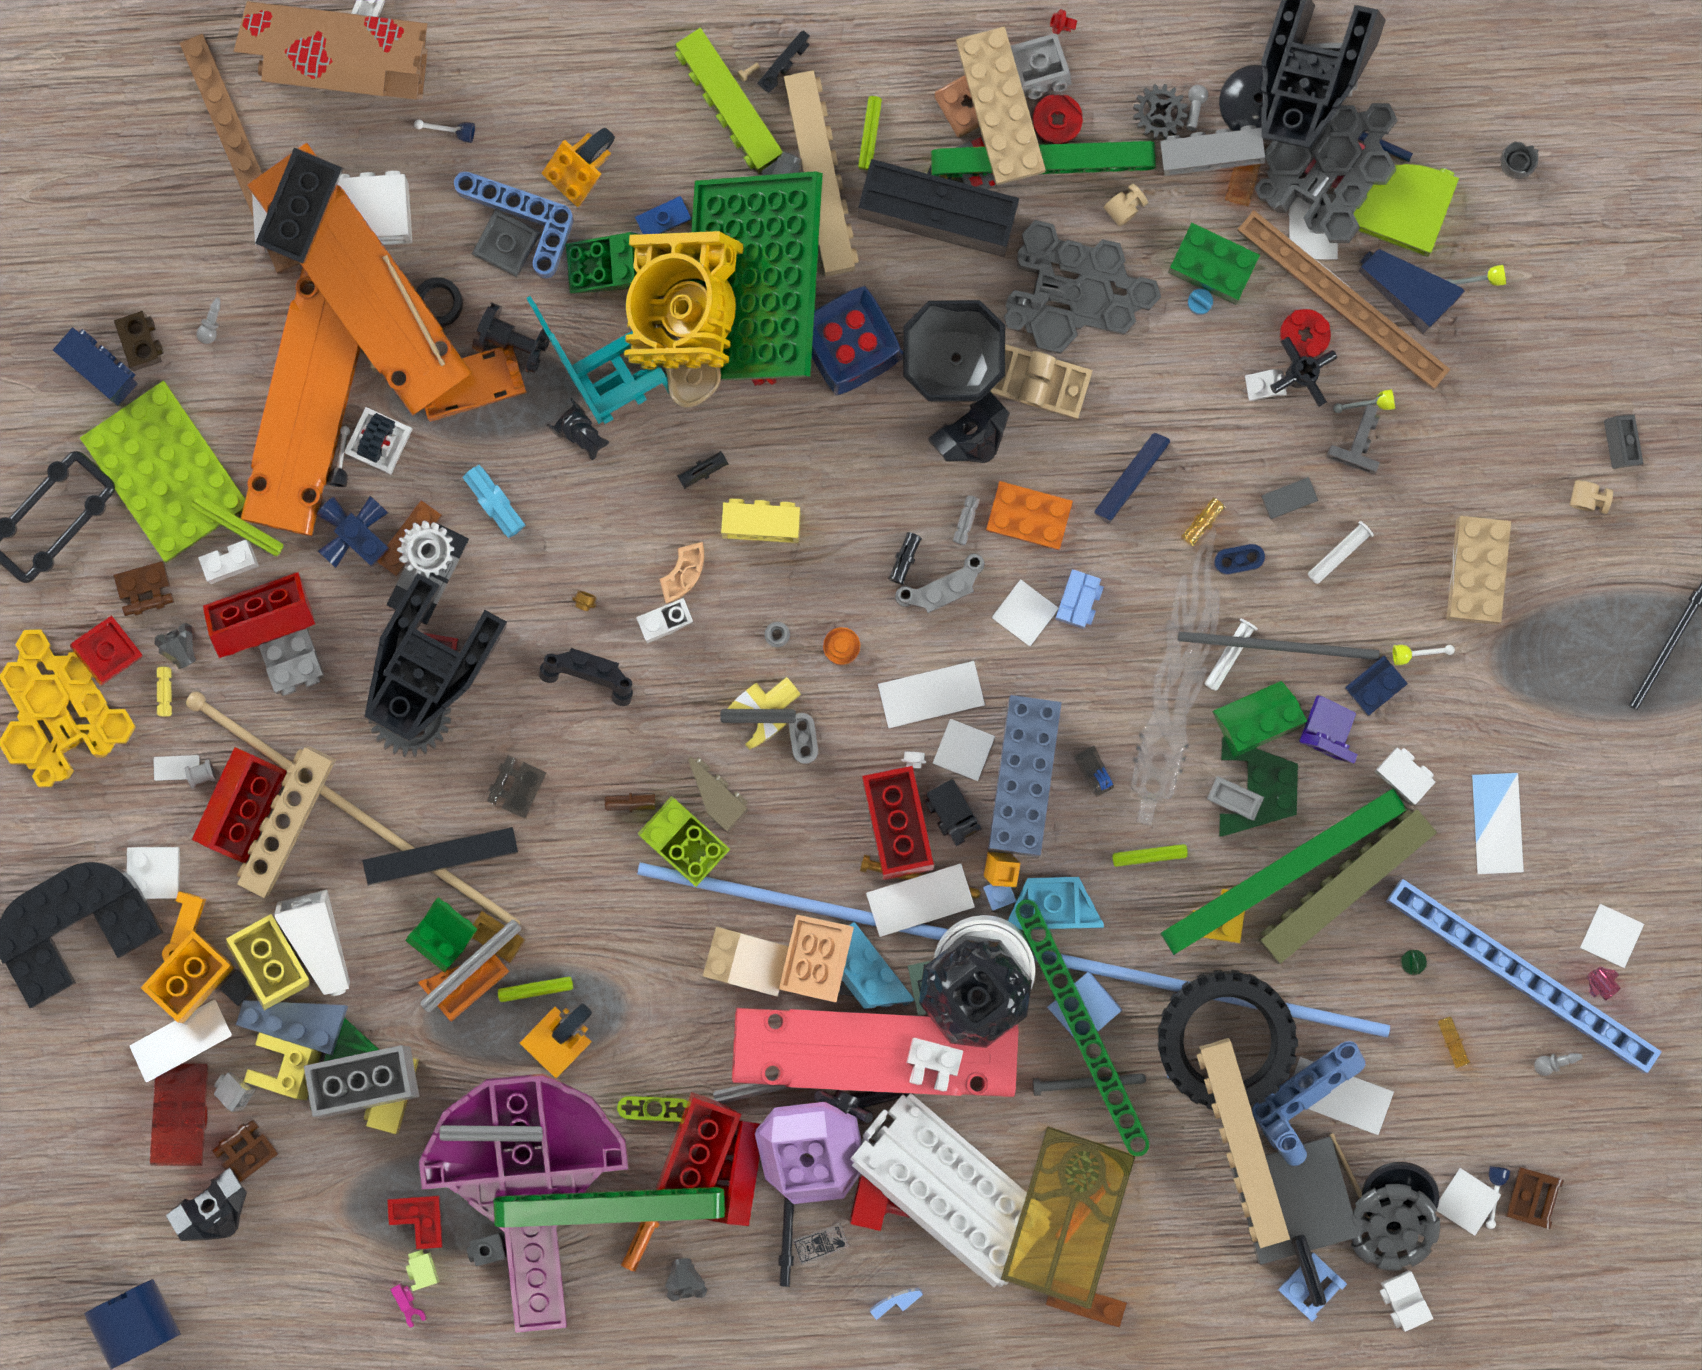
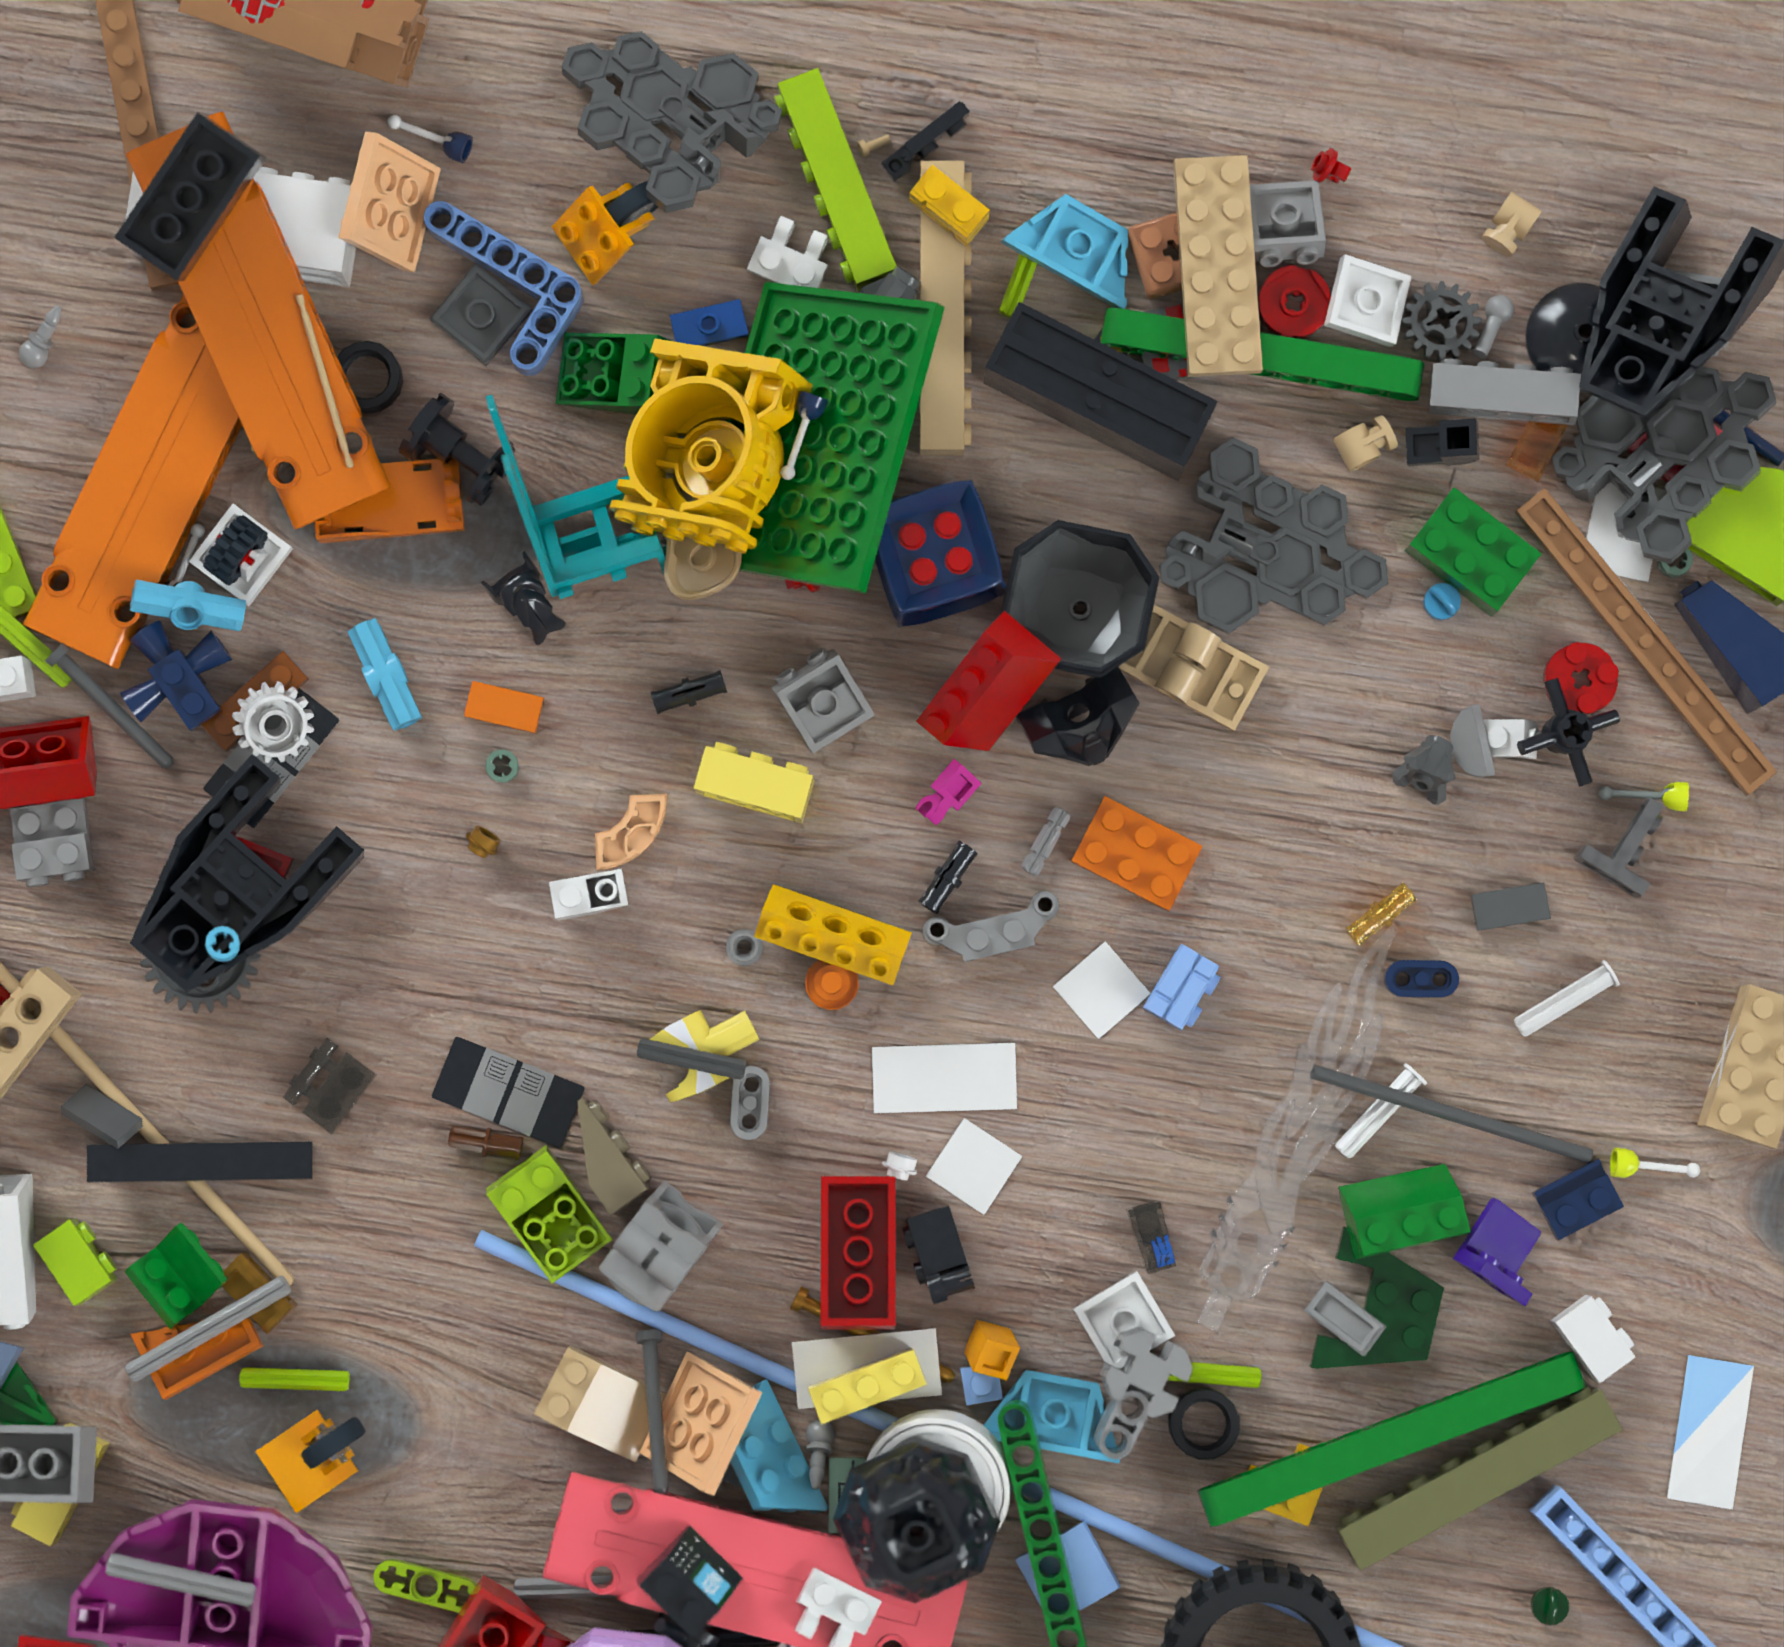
camera: 10 degrees right, 0 degrees up
black plate [539,648,633,706] -> none
sand blue brick [988,695,1062,857] -> none
dark blue slope [1094,433,1170,523] -> none
none -> lime brick [33,1218,118,1306]
none -> dark grey bar [45,643,174,769]
none -> dark grey tile [61,1084,143,1149]
none -> medium azure piece [130,580,246,631]
none -> medium azure bush [205,926,240,962]
none -> light nougat plate [338,132,441,272]
none -> sticker [432,1037,584,1148]
none -> orange tile [464,681,544,734]
none -> sand green bush [485,750,519,783]
none -> dark grey piece [562,31,782,213]
none -> light grey piece [599,1180,724,1311]
none -> dark grey bar [636,1329,669,1495]
none -> black slope [636,1524,743,1639]
none -> white plate [747,216,828,288]
none -> yellow brick [754,884,912,985]
none -> light grey plate [771,648,875,754]
none -> hinge [780,390,828,480]
none -> light grey bar [806,1419,835,1490]
none -> light yellow brick [808,1347,927,1425]
none -> yellow brick [909,164,990,246]
none -> dark pink plate [915,759,982,825]
none -> red slope [916,611,1061,751]
none -> medium azure wing [1001,194,1128,309]
none -> white plate [1073,1271,1175,1369]
none -> light grey connector [1094,1326,1193,1460]
none -> black tyre [1168,1388,1240,1460]
none -> white plate [1324,254,1411,347]
none -> dark grey rock [1392,735,1456,805]
none -> black brick [1406,418,1480,466]
none -> light grey tile [1450,704,1496,777]
none -> tan piece [1482,191,1542,257]
none -> sand green bush [1657,548,1693,578]

